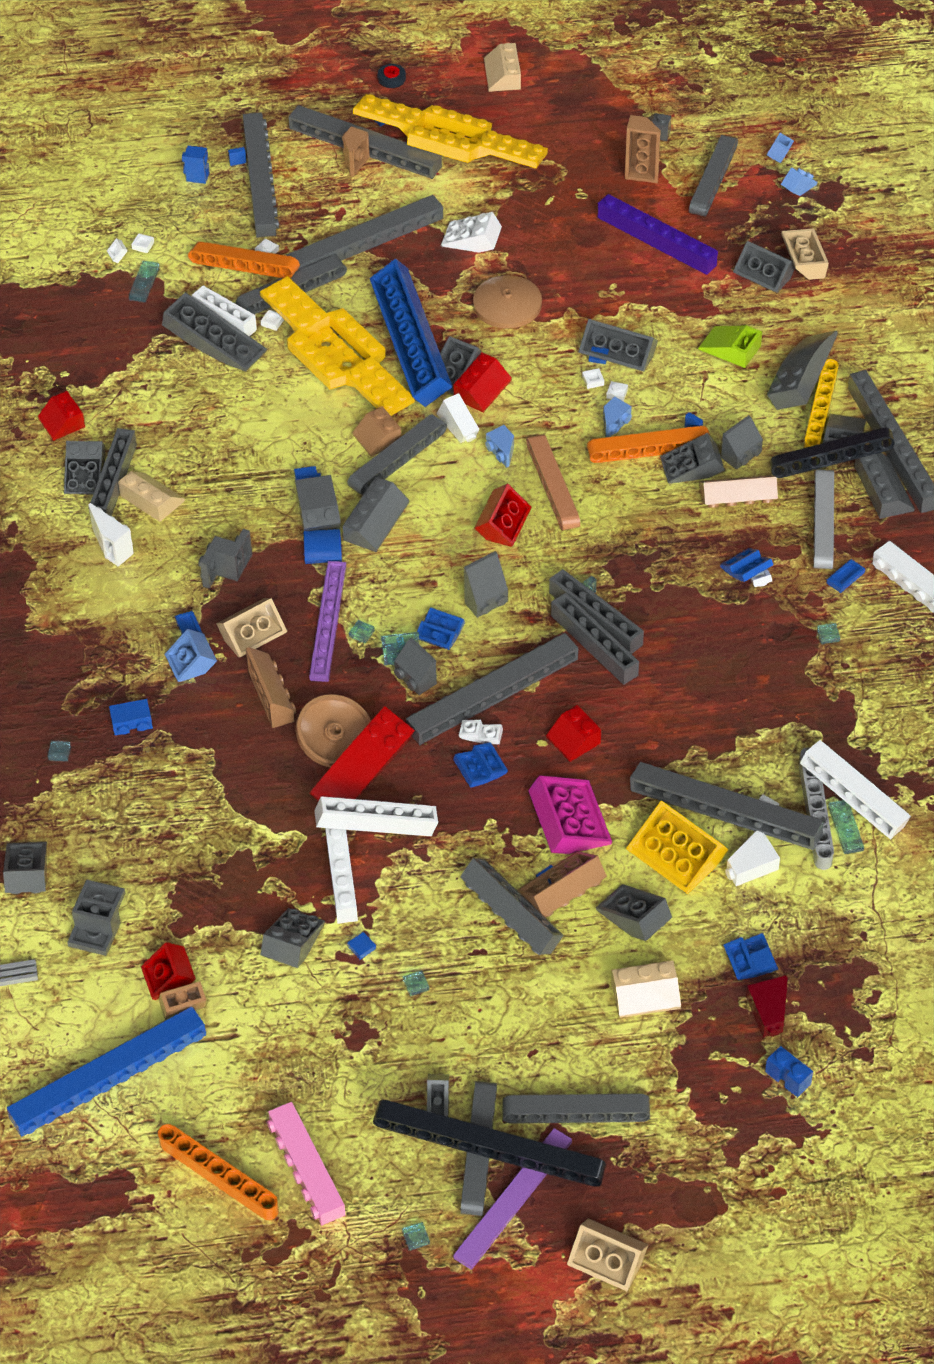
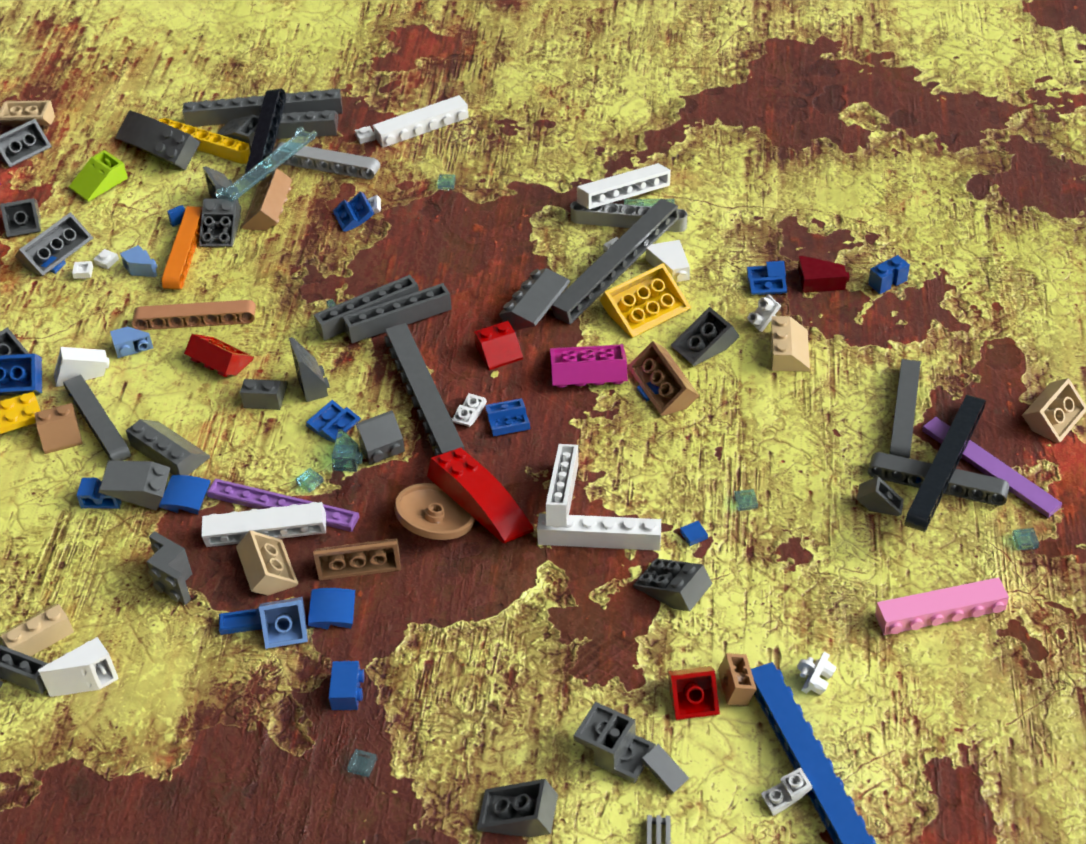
camera: 75 degrees left, 5 degrees down
orange beam [158,1124,279,1220] -> none
red slope [453,352,512,413] -> none
dark grey brick [460,858,564,955] -> none
blue tile [827,559,865,593] -> none
none -> dark grey slope [0,198,41,237]
none -> white brick [202,502,326,547]
none -> clear light blue piece [215,127,317,202]
none -> dark grey slope [240,379,288,410]
none -> blue slope [307,588,355,629]
none -> white plate [355,126,376,144]
none -> dark grey slope [499,268,570,330]
none -> tile [641,744,689,795]
none -> white hips [747,294,781,332]
none -> white slope [761,768,813,816]
none -> white hips [797,652,837,695]

